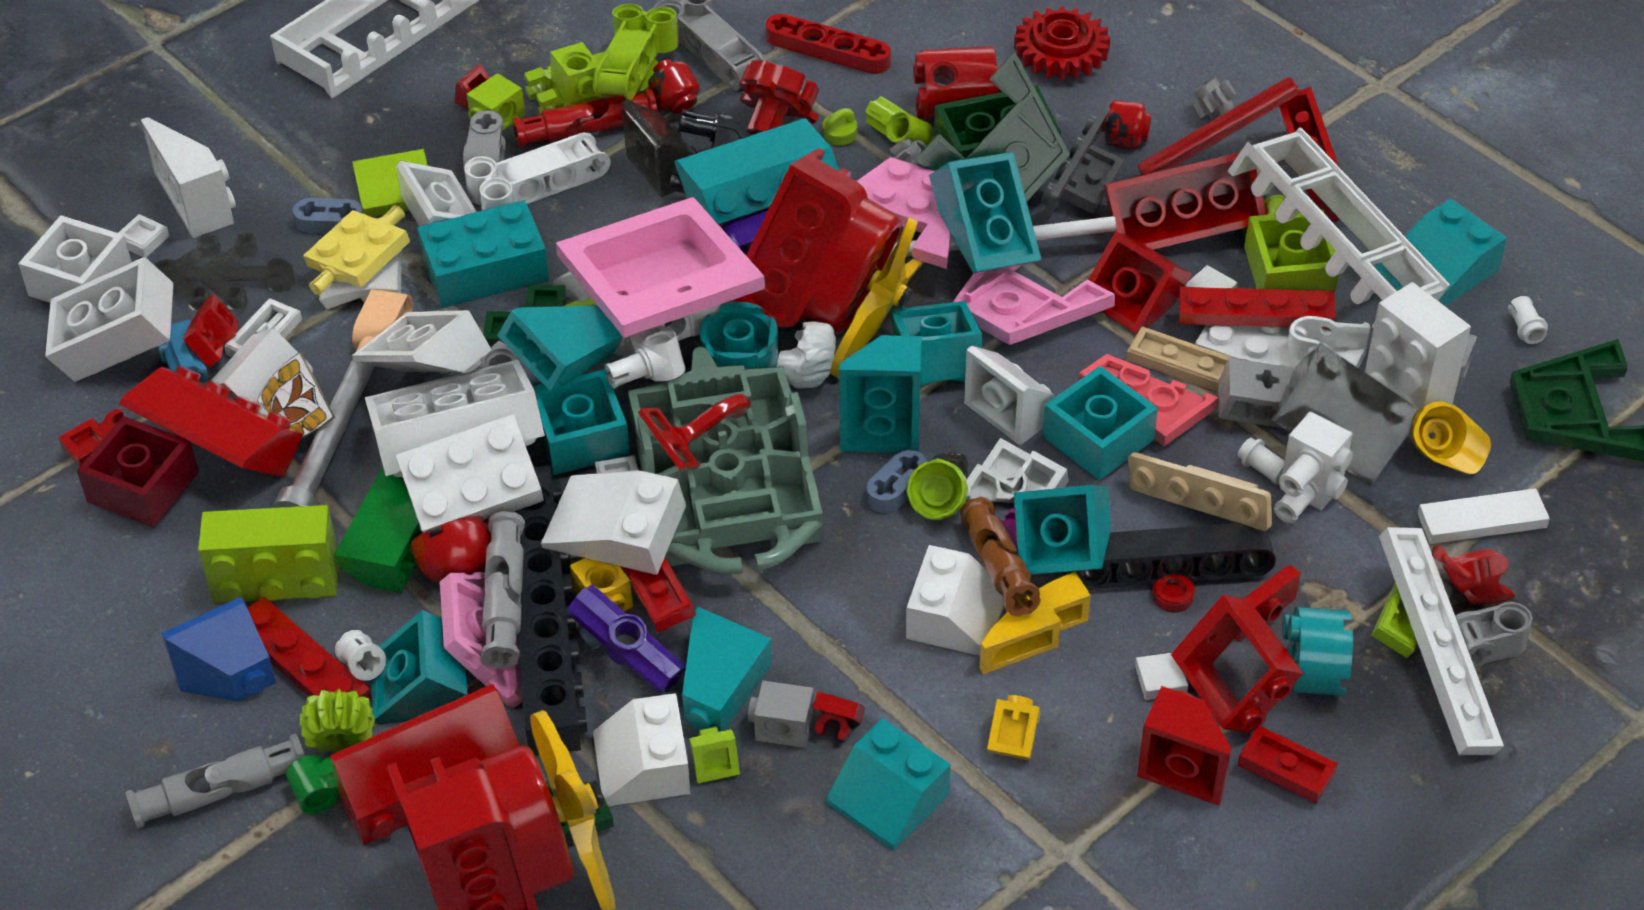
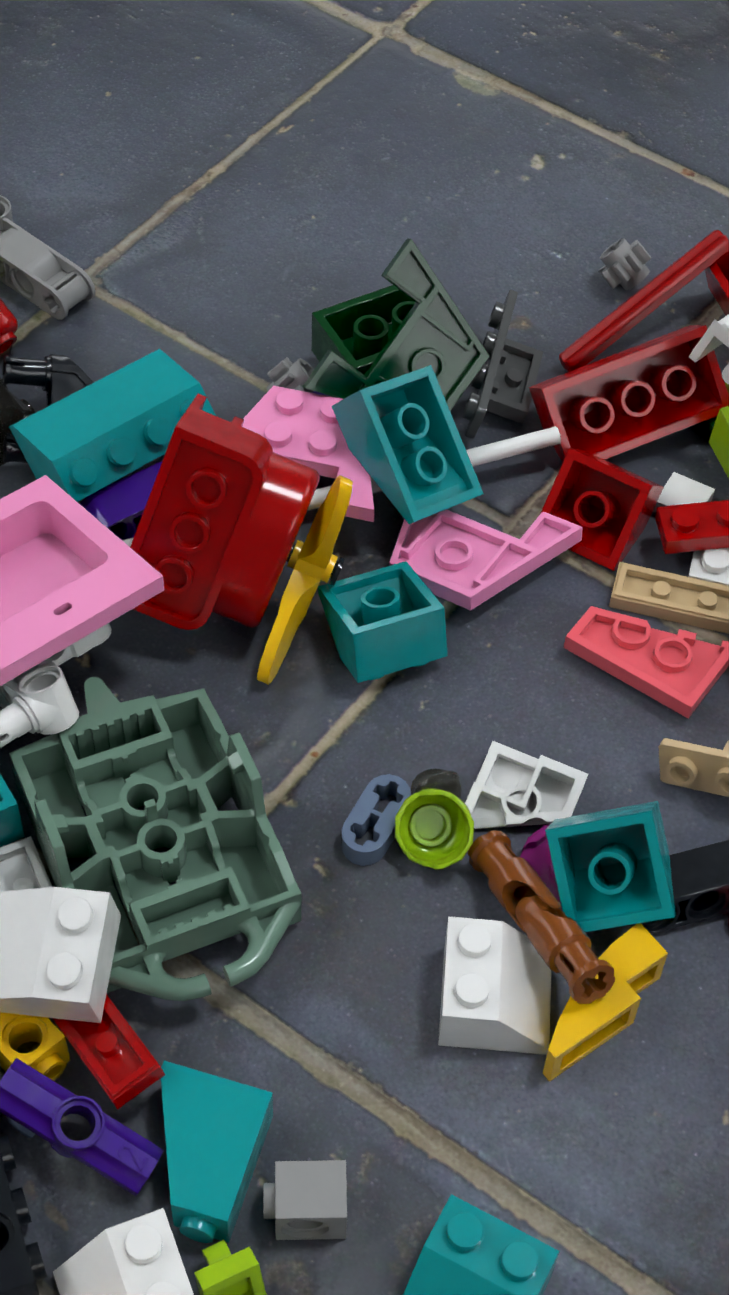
camera: 15 degrees left, 5 degrees up
red piece [638,394,751,471] -> none
teal brick [700,302,779,369] -> none
red piece [739,60,819,135] -> none
red beam [766,14,891,74] -> none
white hair [777,322,836,388] -> none
red tile [813,691,865,741] -> none
lime tile [822,108,857,146] -> none
teal slope [839,335,922,452] -> none
lime piece [865,96,933,146] -> none
red cylinder [913,46,1002,121] -> none
white slope [964,346,1055,445] -> none
yellow bracket [987,695,1041,761] -> none
red gear [1014,6,1111,81] -> none
teal brick [1042,365,1158,481] -> none
red head [1101,100,1152,149] -> none

